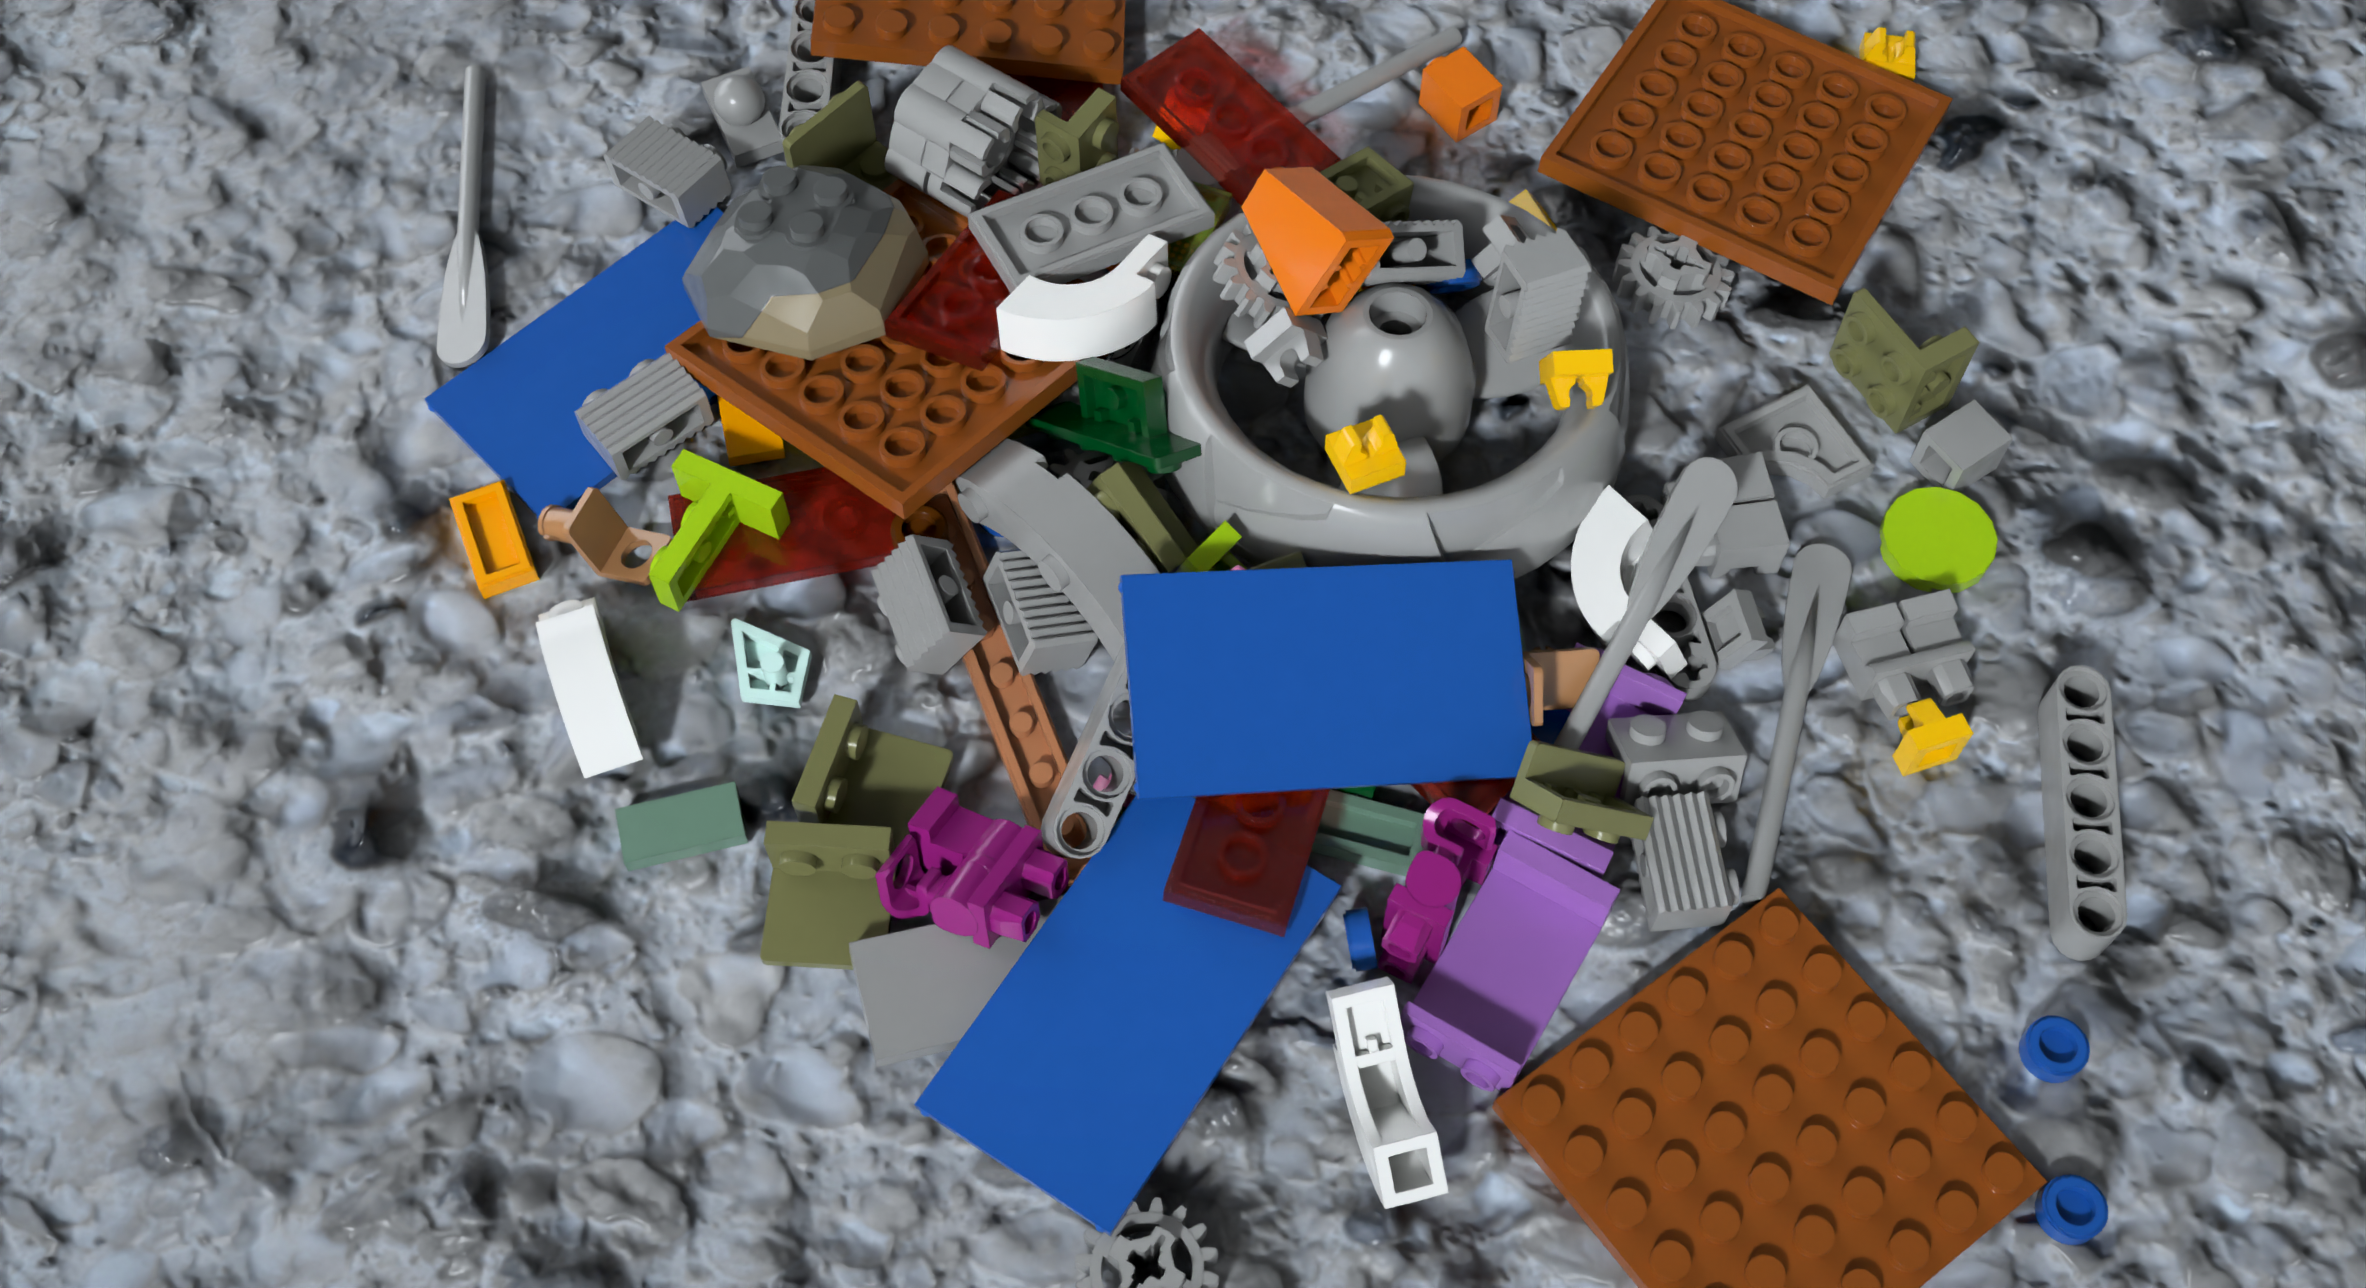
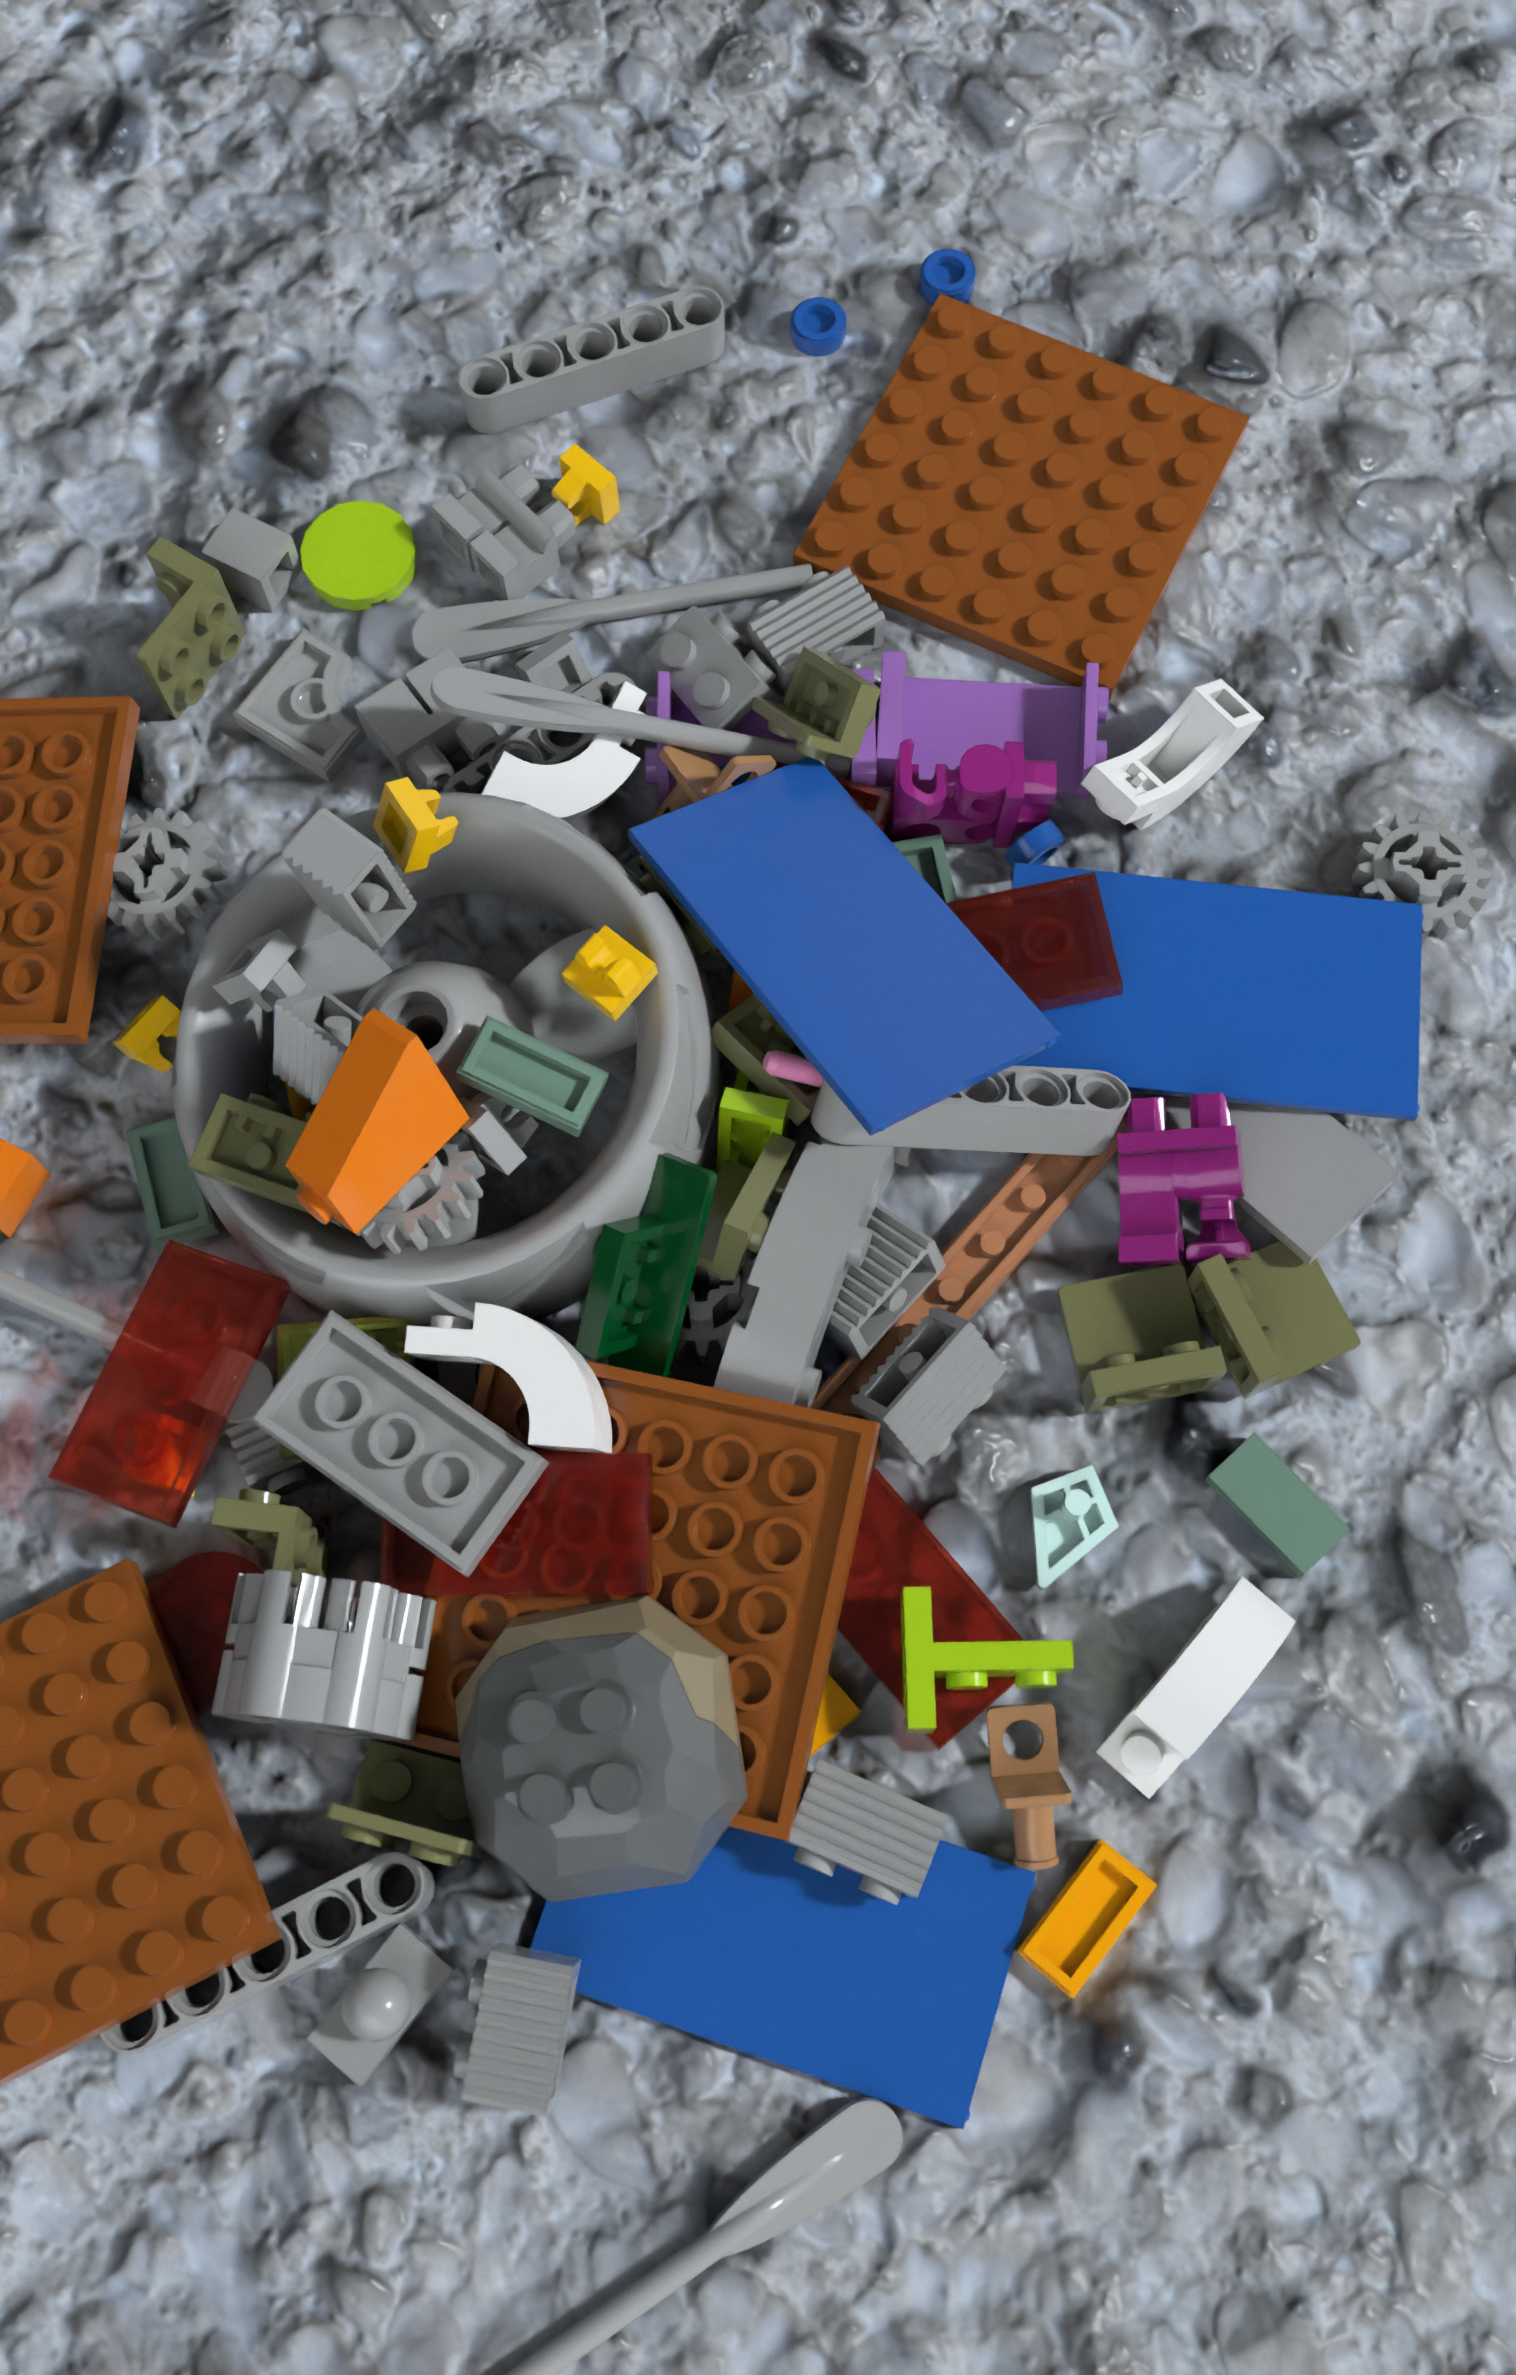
camera: 115 degrees left, 10 degrees up
none -> sand green tile [456,1015,609,1137]

